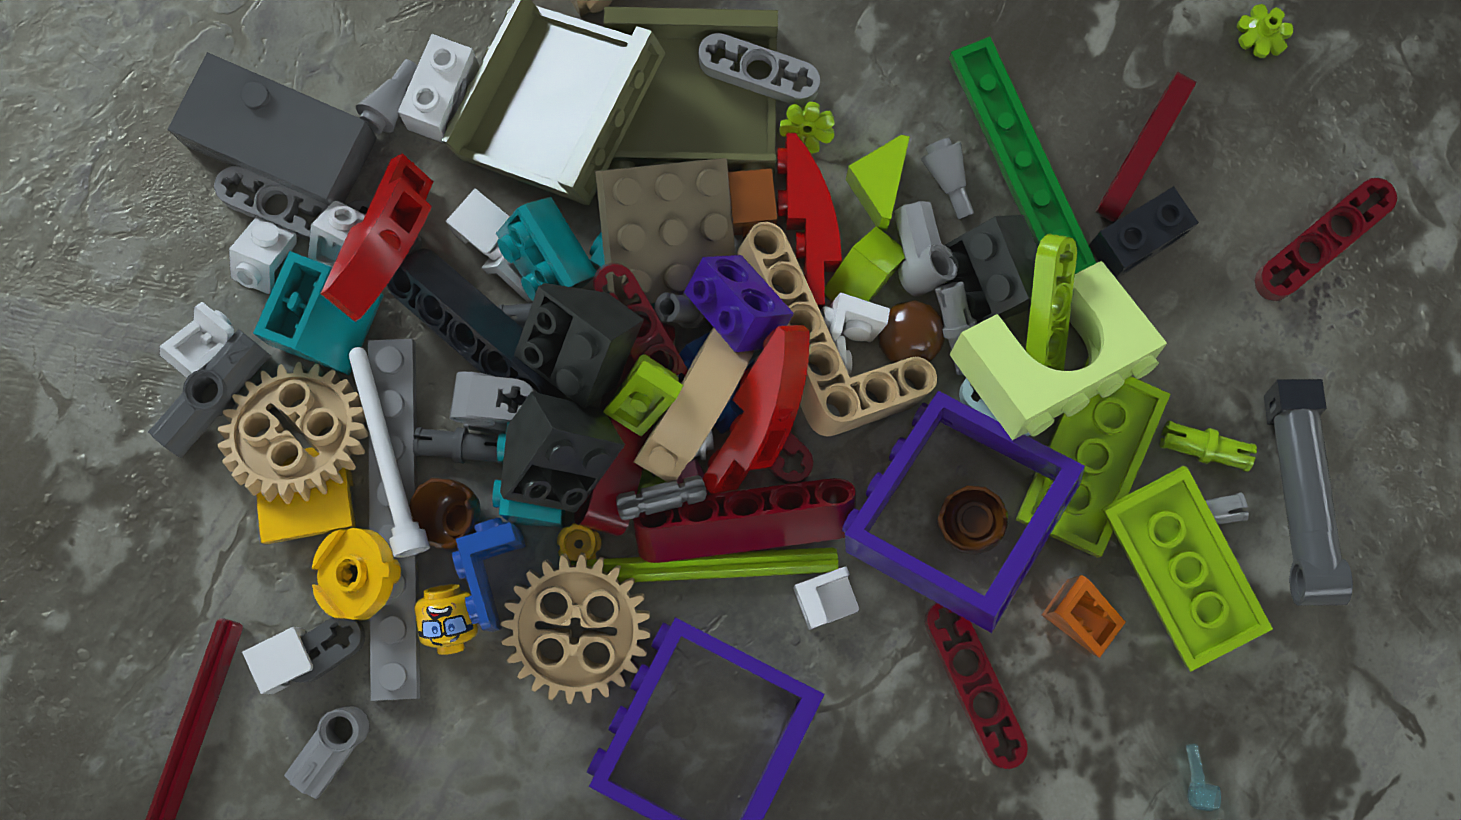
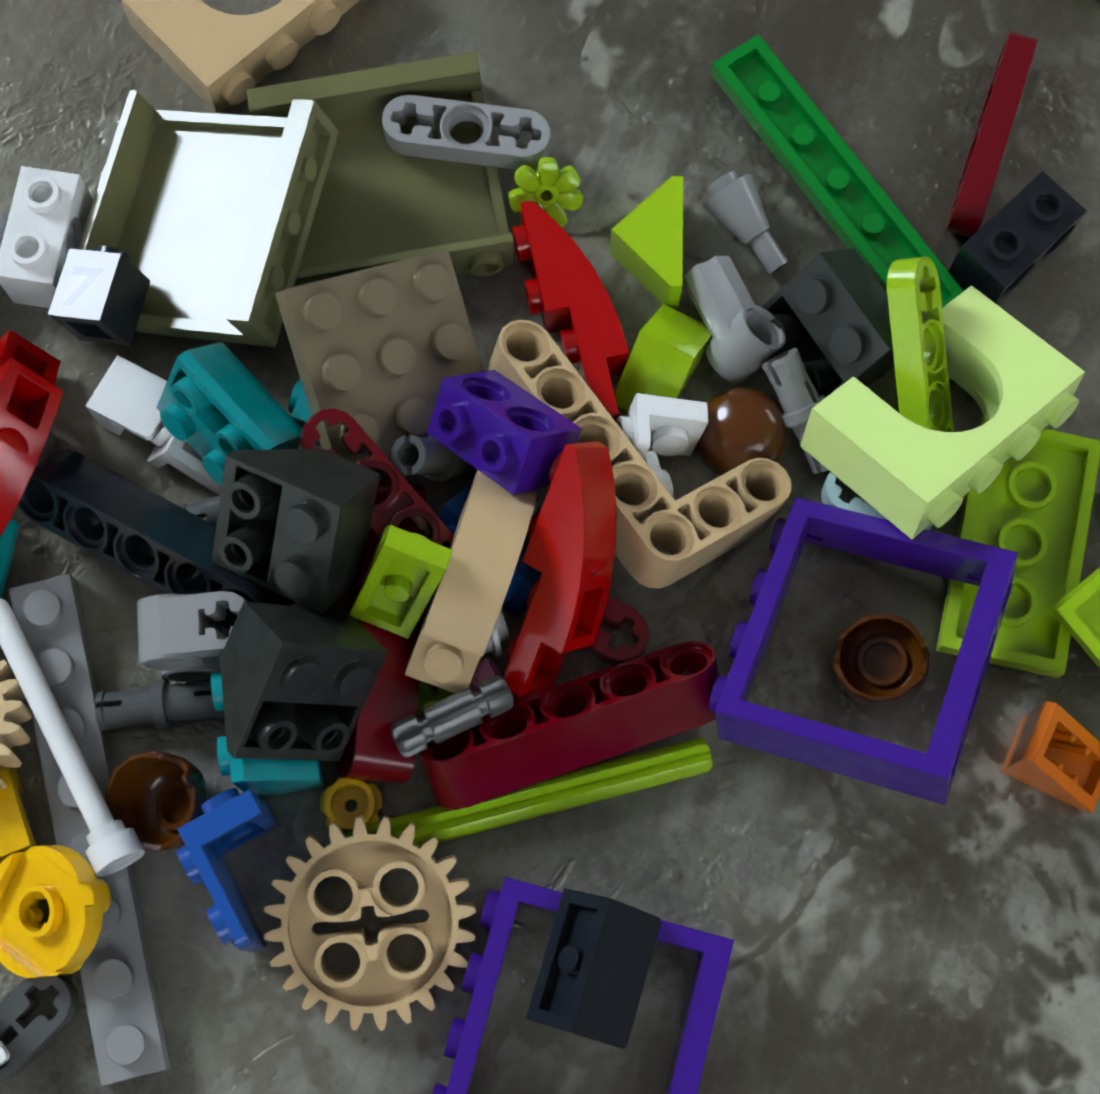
camera: 10 degrees left, 5 degrees down
yellow head [414,584,478,655] -> none
dark orange brick [728,168,777,239] -> none
white panel [793,566,859,630] -> none
dark red beam [924,603,1028,769] -> none
none -> black brick [48,245,151,346]
none -> black panel [526,888,661,1049]

